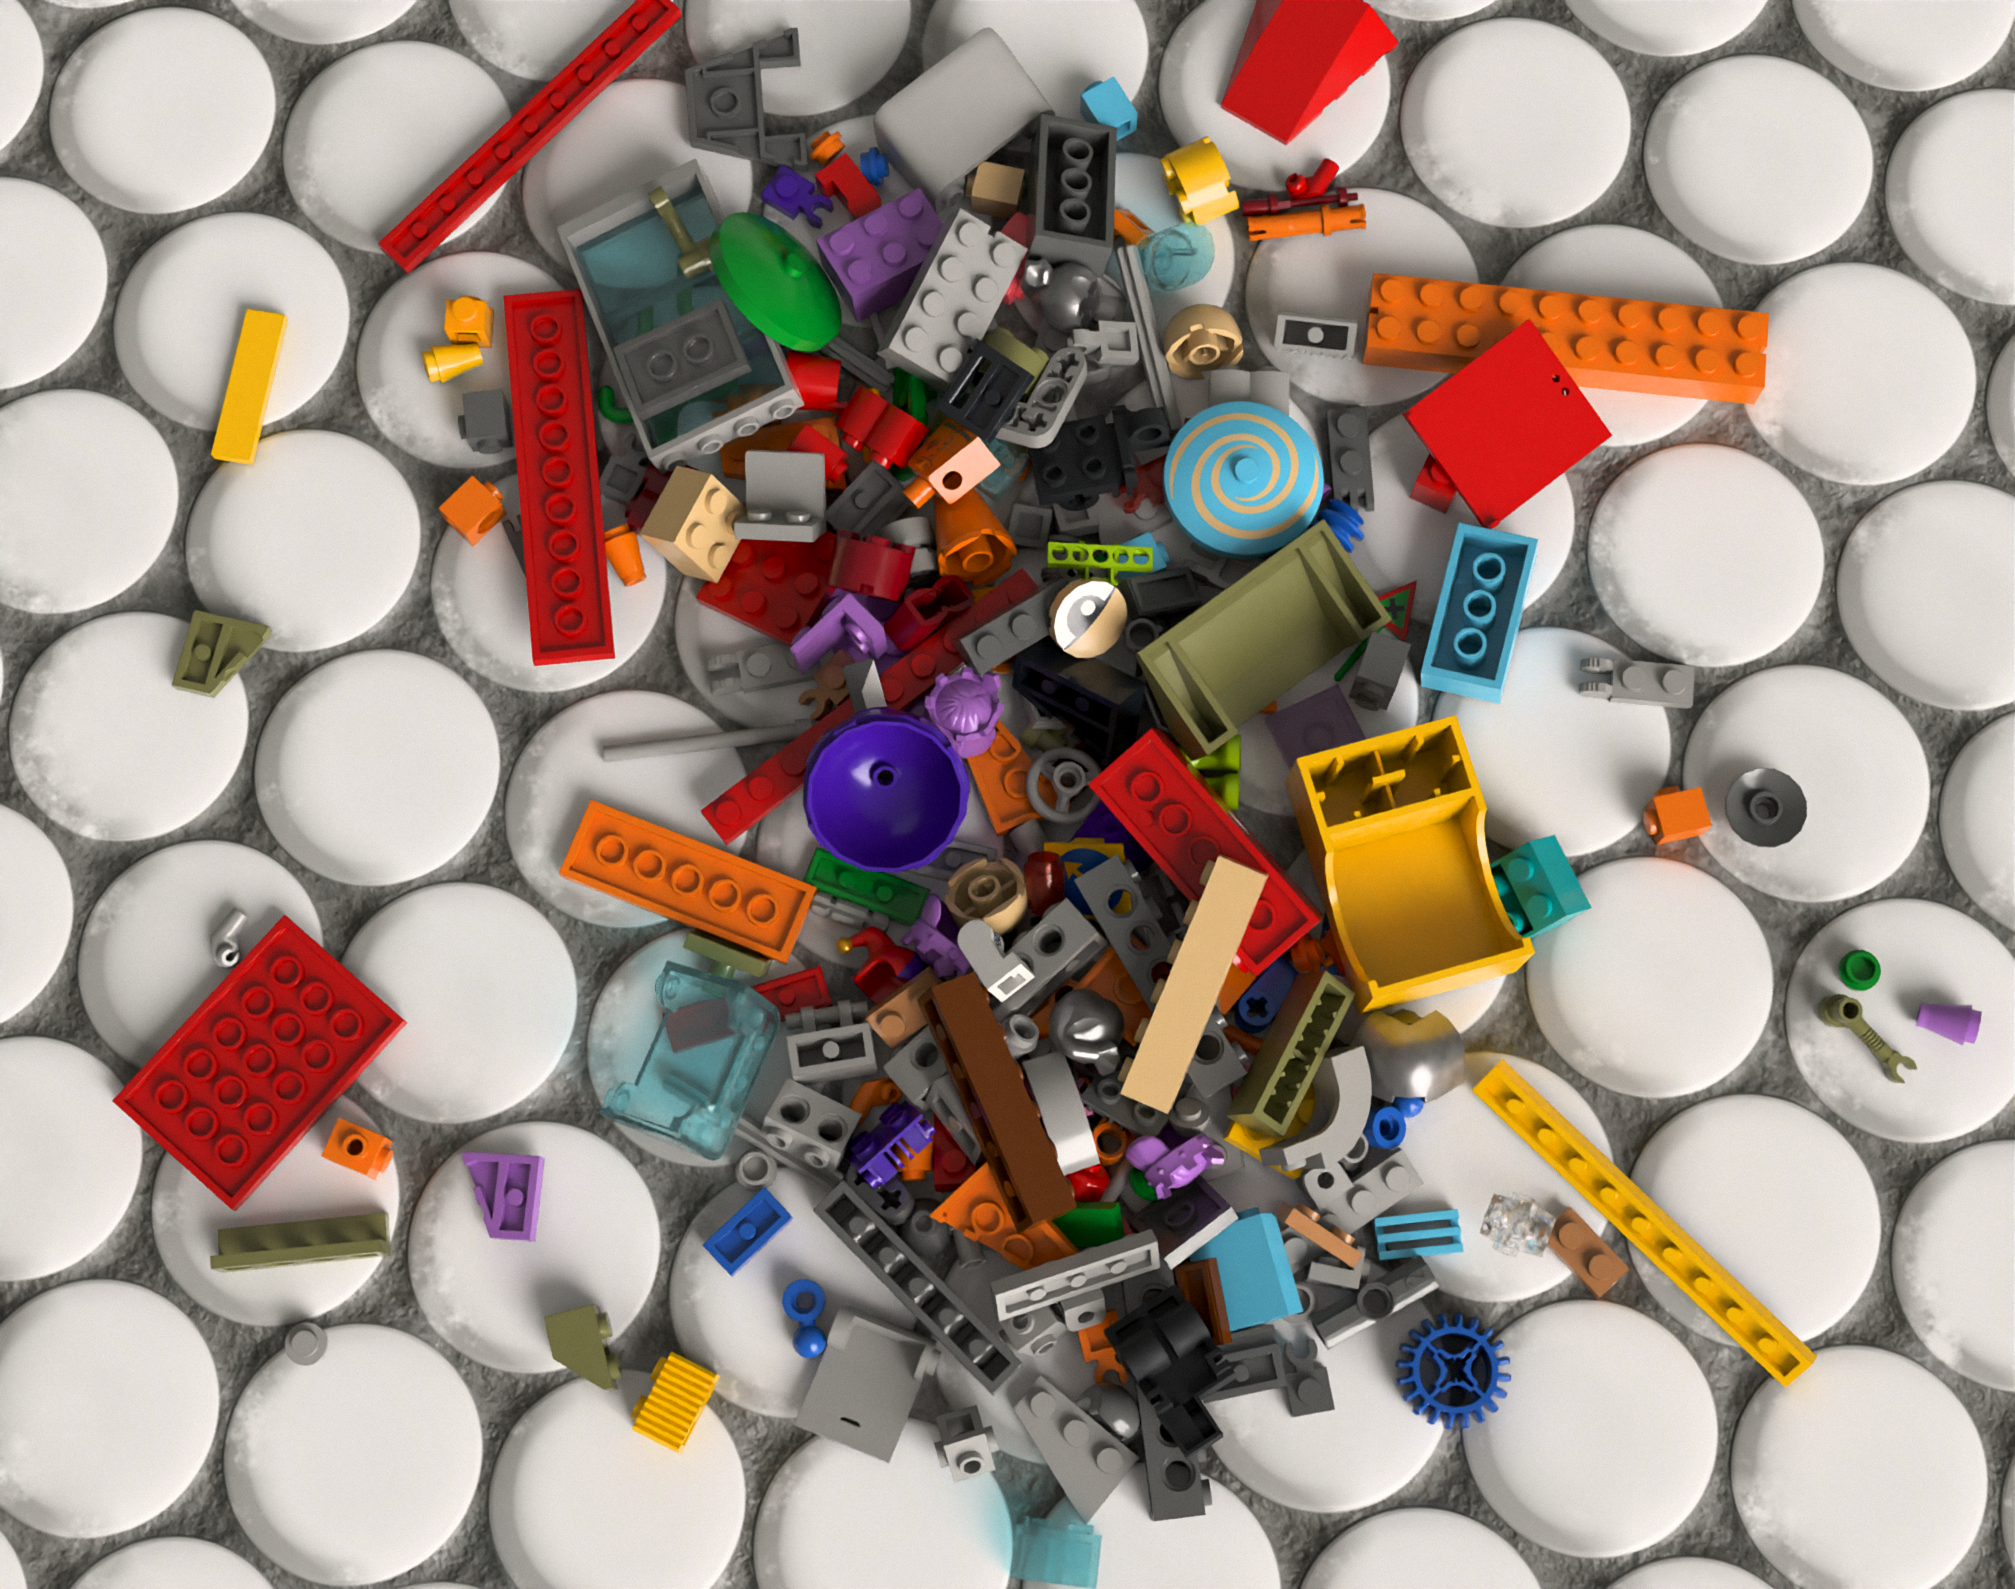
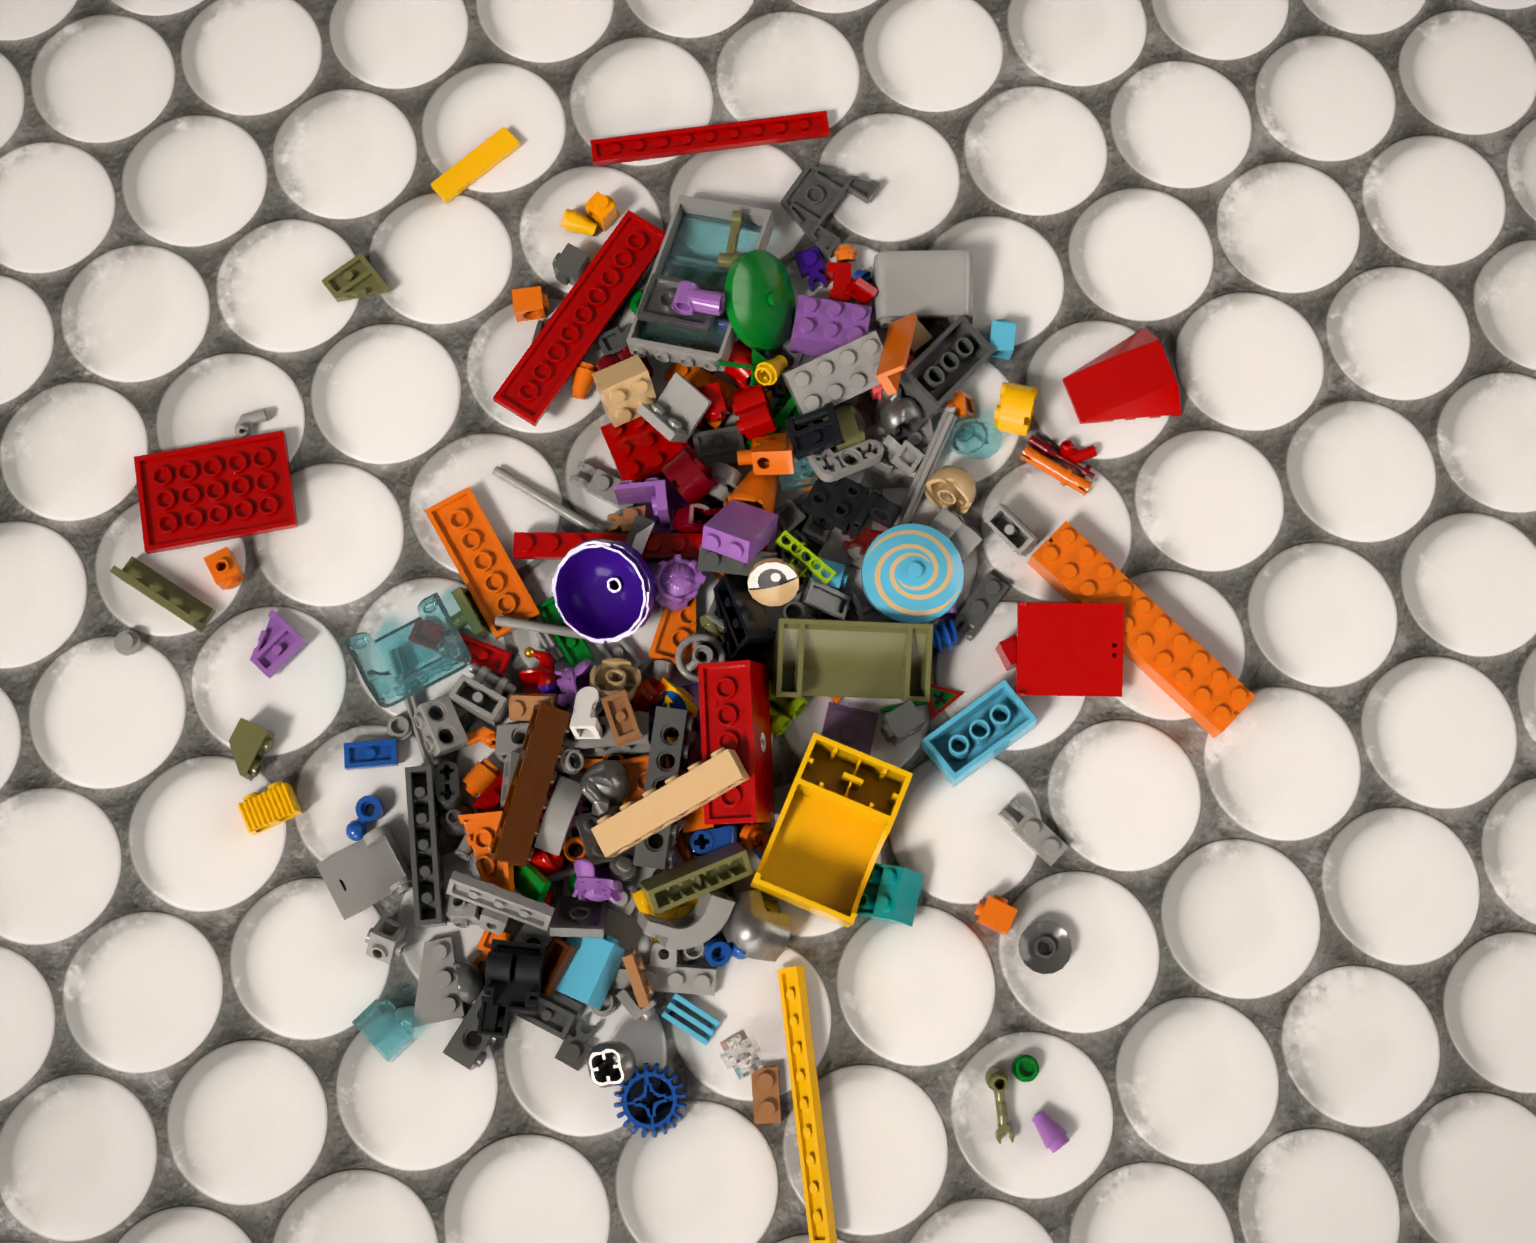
camera: 35 degrees right, 0 degrees up
dark purple hinge [844,1100,936,1189] -> none
dark grey piece [1309,1255,1439,1350] -> none
none -> light grey bar [495,615,588,640]
none -> flat silver piece [587,1041,636,1088]
none -> medium nougat plate [601,689,643,747]
none -> medium lavender piece [672,281,725,316]
none -> medium lavender brick [702,499,778,564]
none -> green piece [716,349,767,386]
none -> yellow cone [755,355,788,386]
none -> red tile [845,276,878,305]
none -> orange panel [876,313,917,396]

